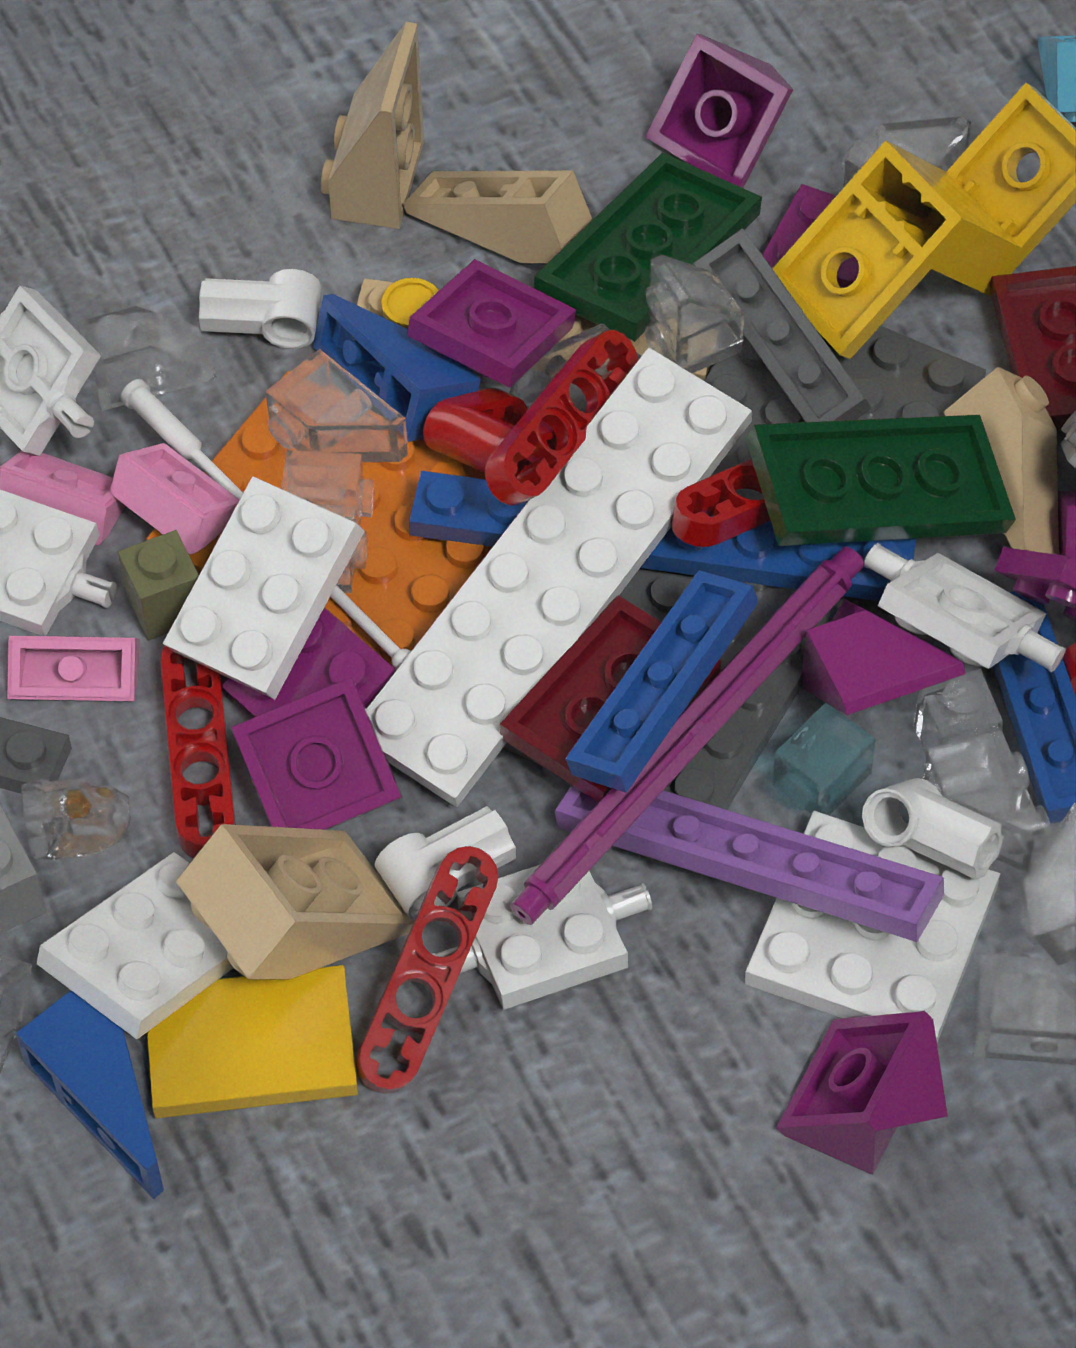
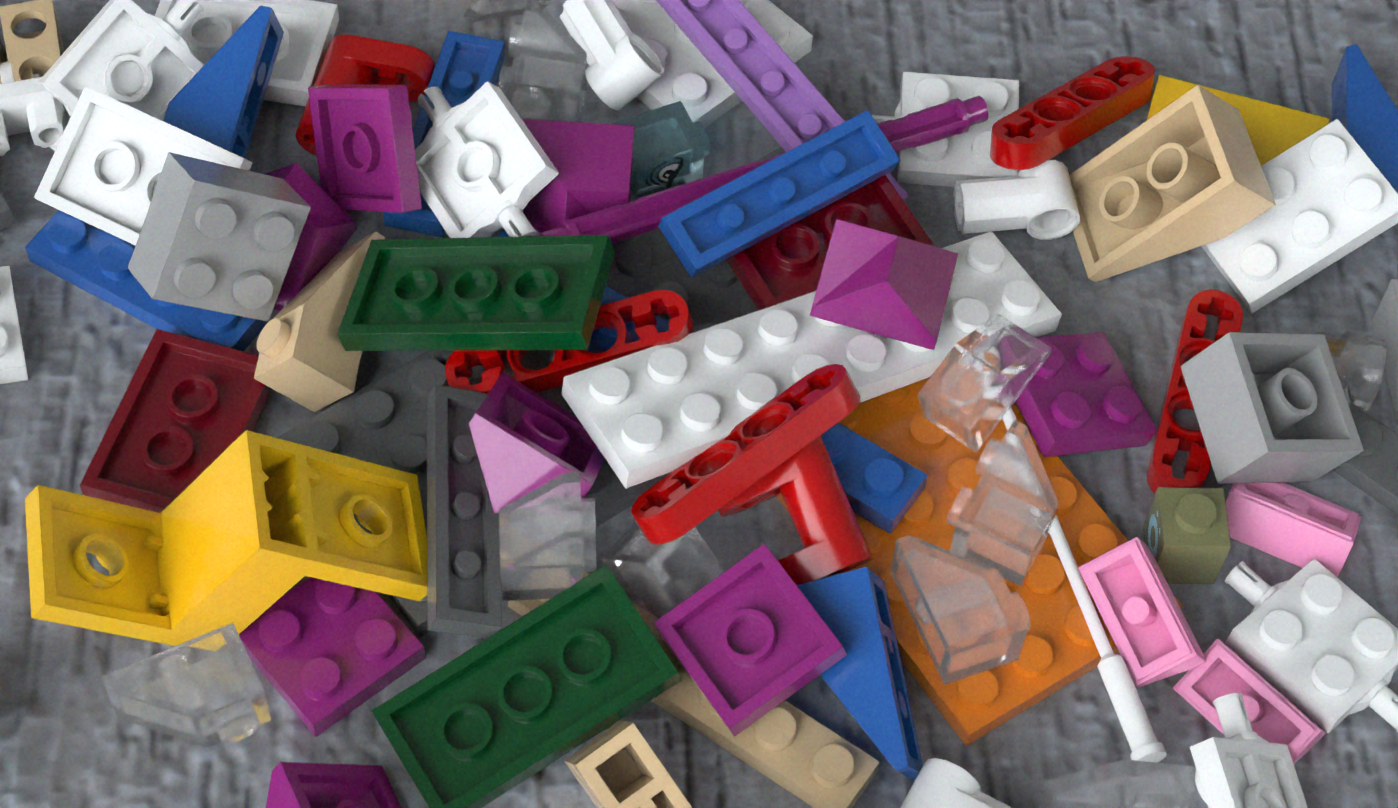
camera: 160 degrees left, 0 degrees up
white plate [163,476,365,700] -> none
magenta plate [231,677,403,830] -> none
yellow piece [381,278,438,329] -> none
none -> magenta slope [469,372,605,524]
none -> magenta slope [810,219,958,350]
none -> clear slope [917,314,1052,452]
none -> light grey brick [1180,332,1364,484]

